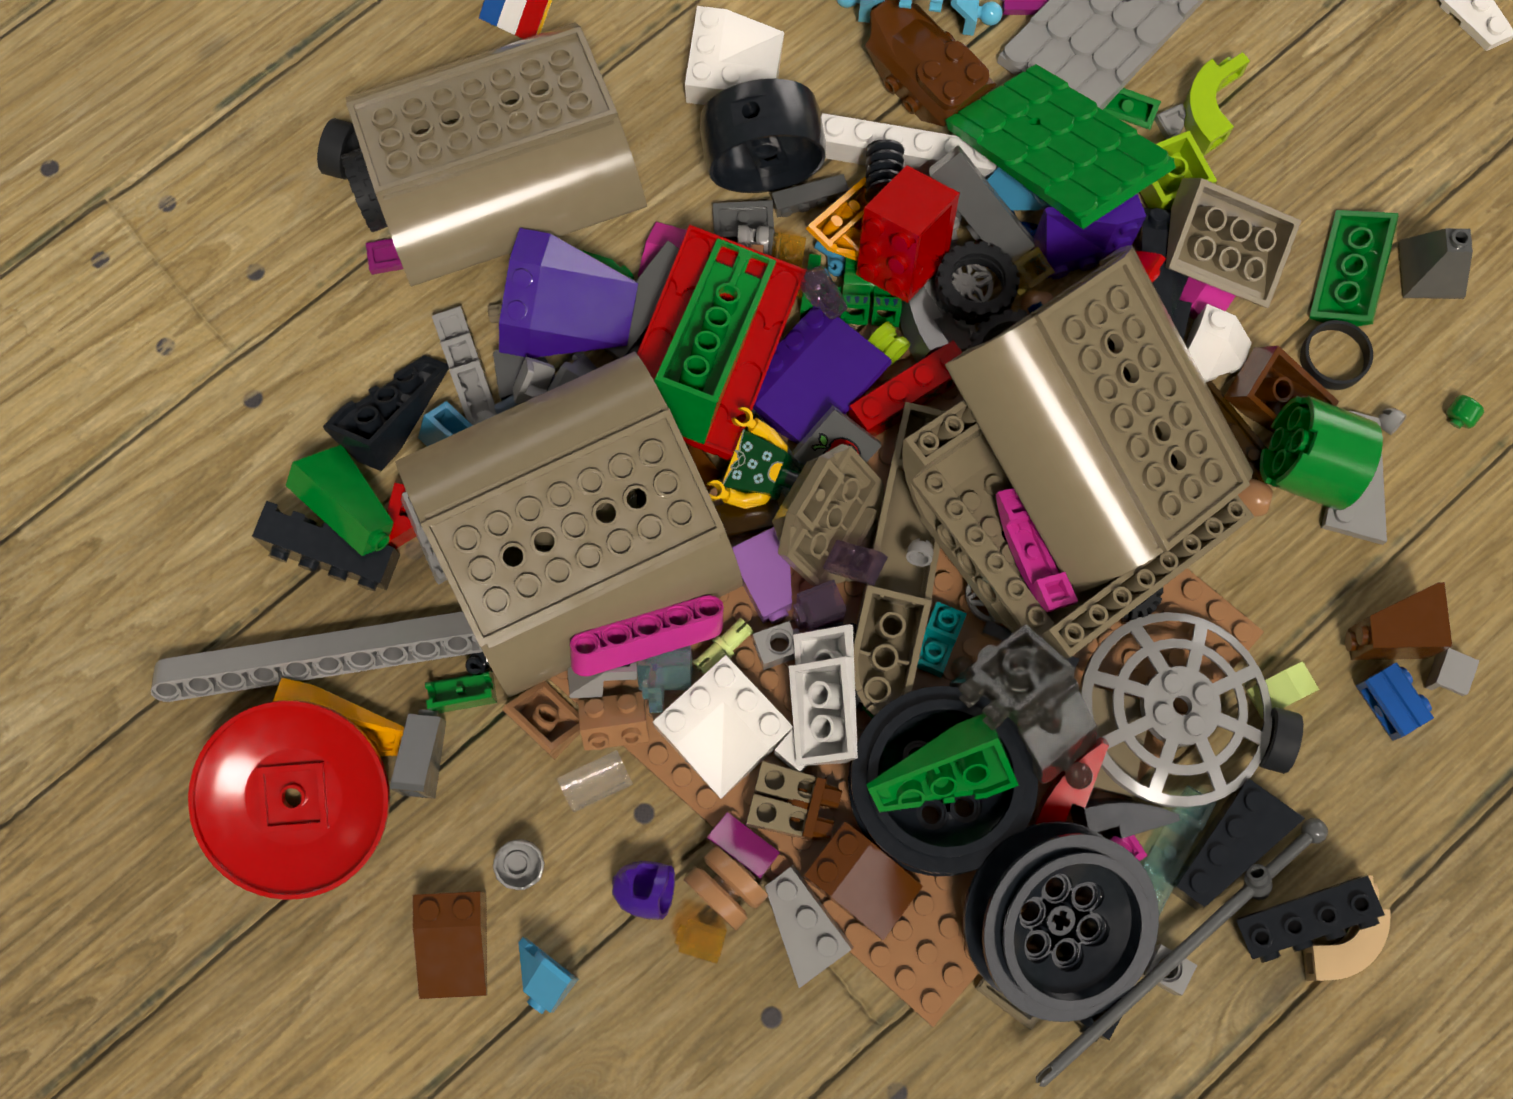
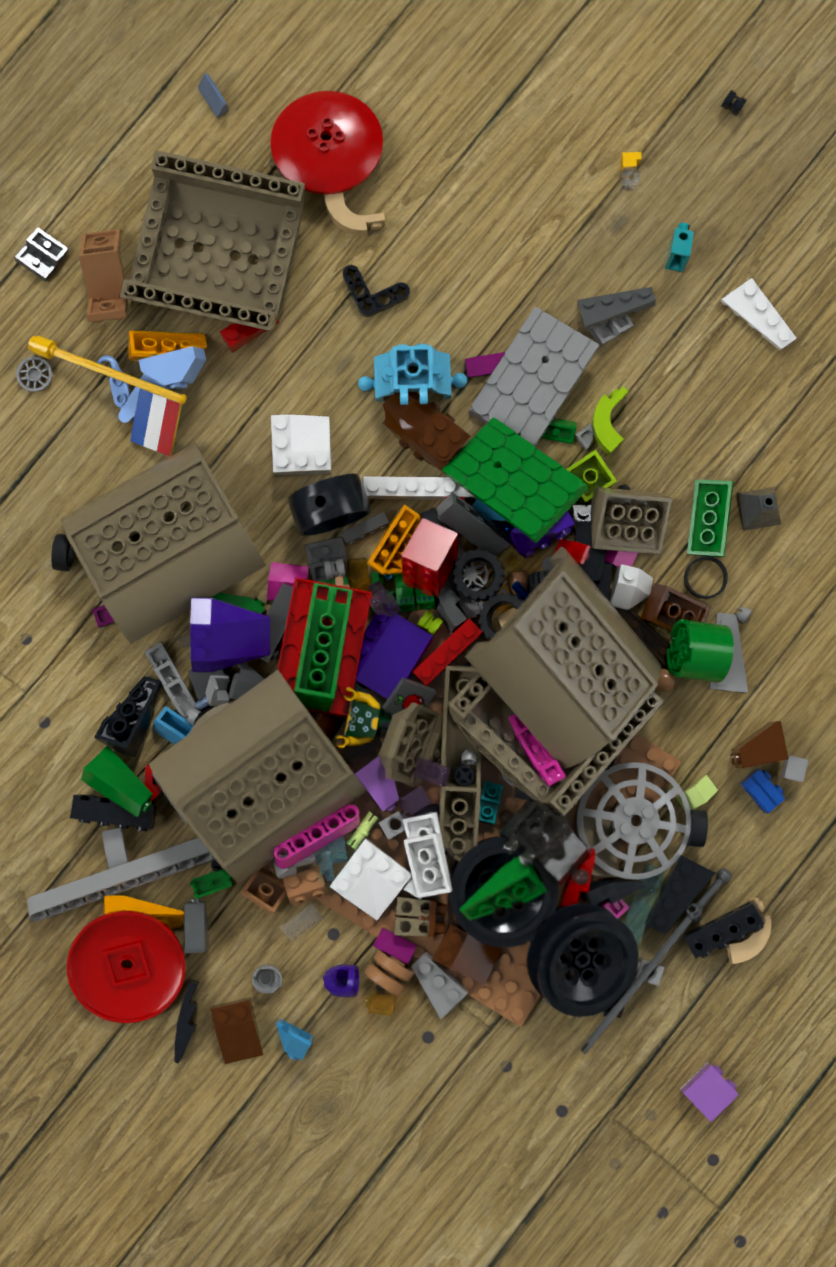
camera: 15 degrees left, 10 degrees up
black tyre [341,148,387,232] -> none
black piece [865,140,905,203] -> none
green piece [1447,395,1484,429] -> none
none -> light grey slope [102,828,129,869]
none -> black slope [174,979,199,1064]
none -> black wheel [453,764,474,786]

